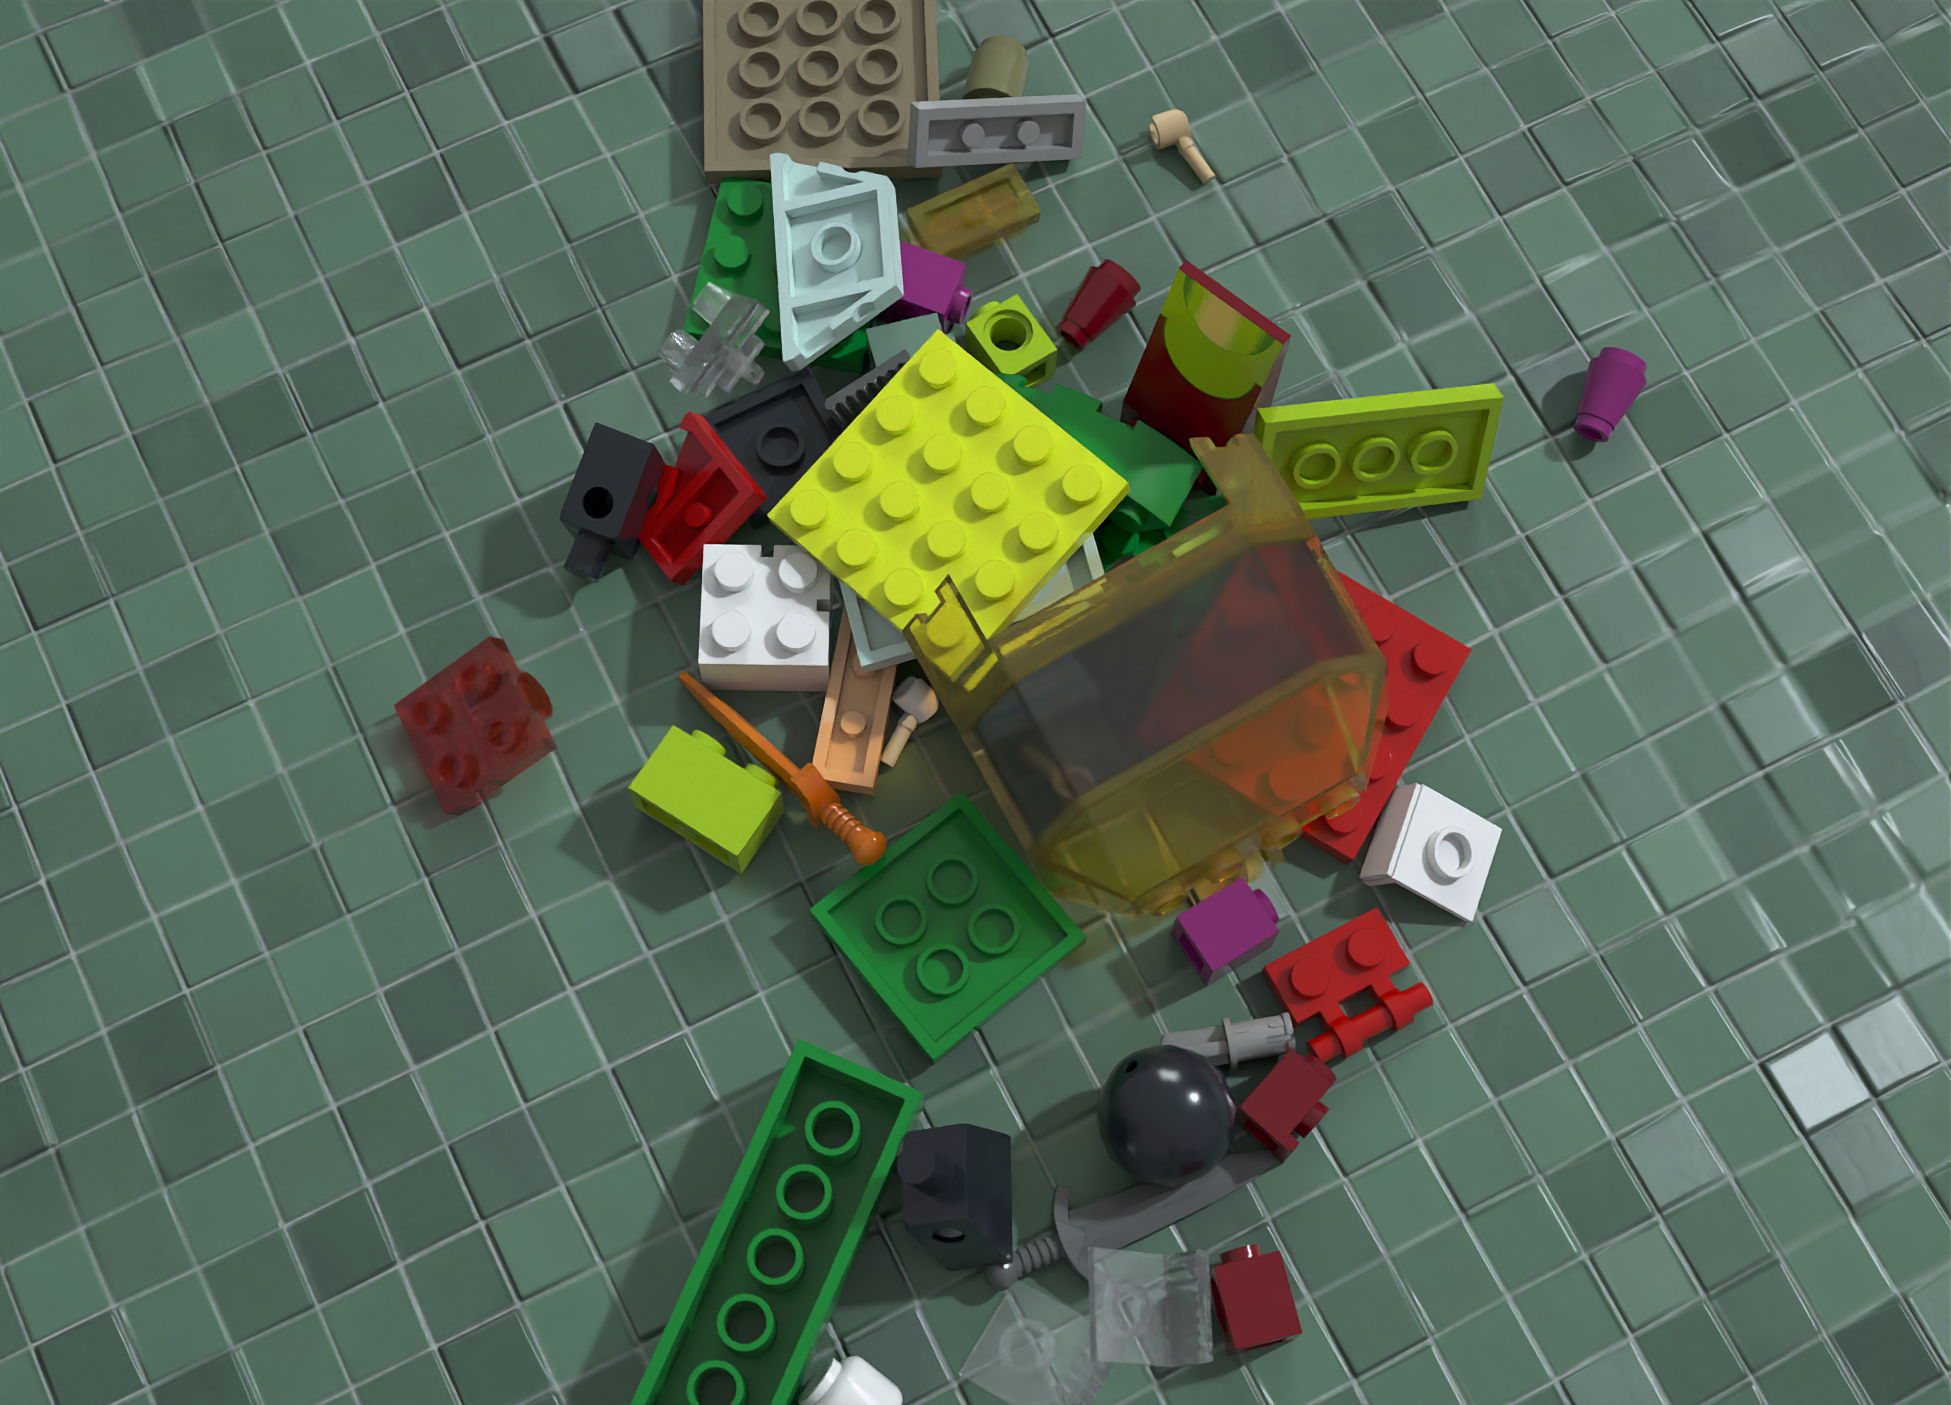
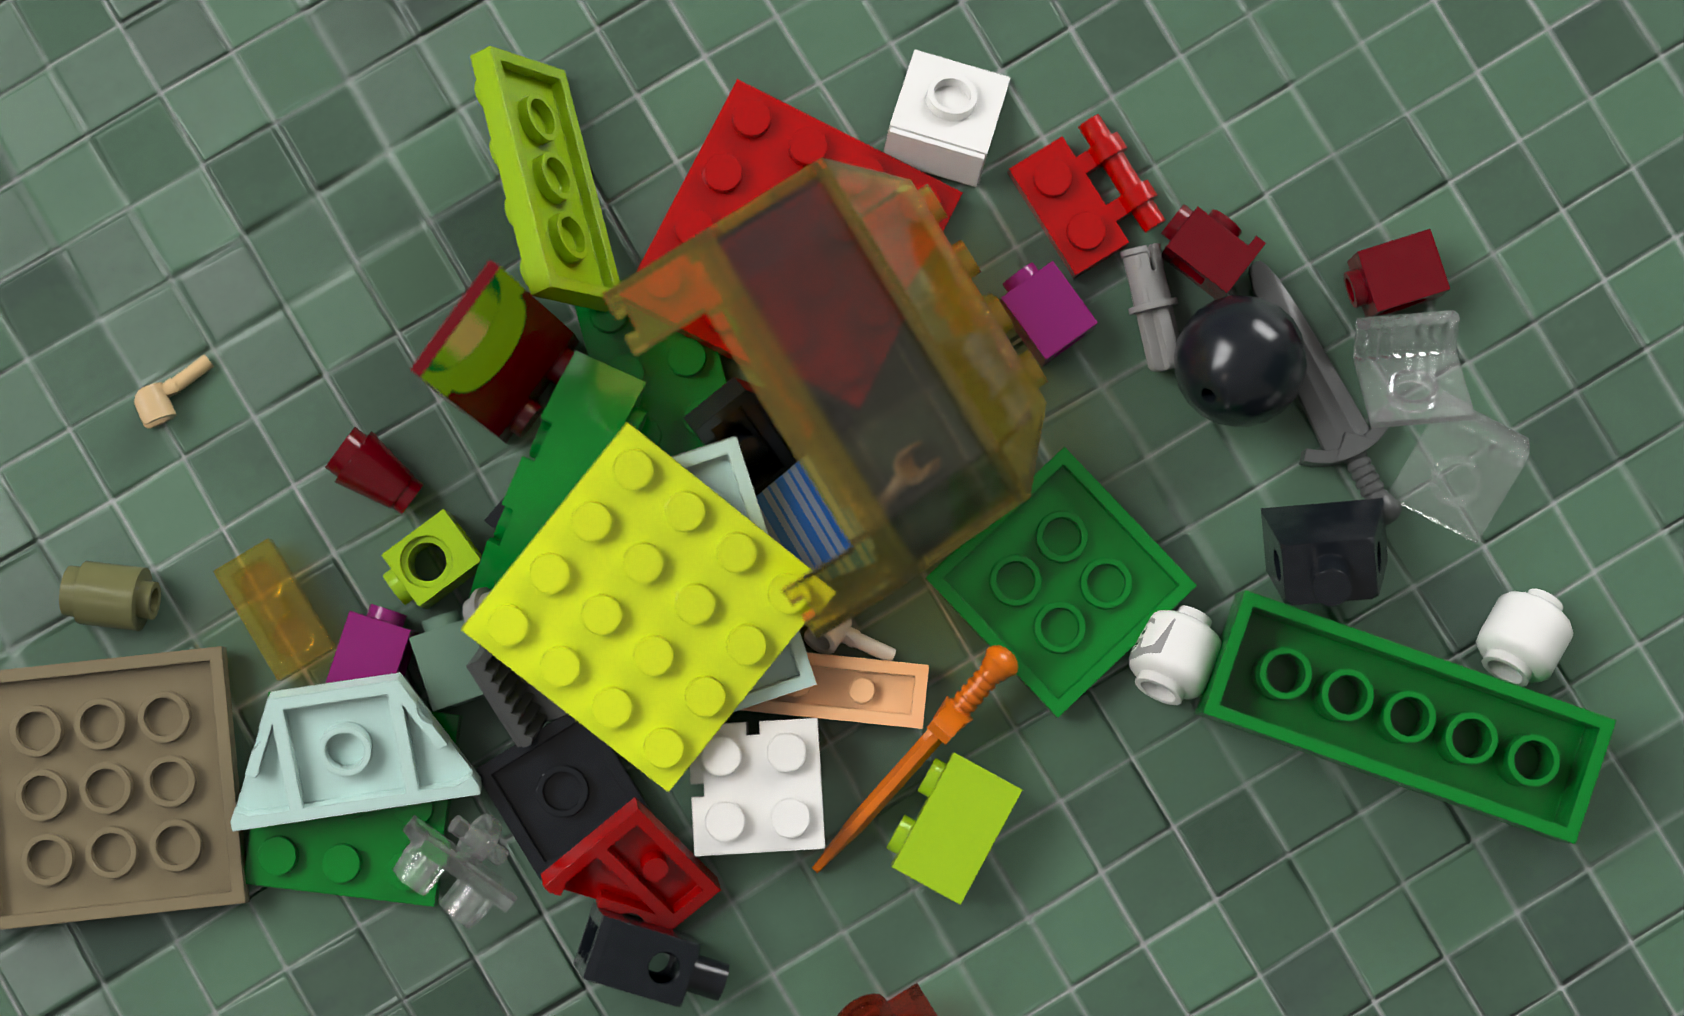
camera: 90 degrees left, 15 degrees up
light grey plate [907,94,1087,168] -> none
none -> white head [1129,605,1222,705]

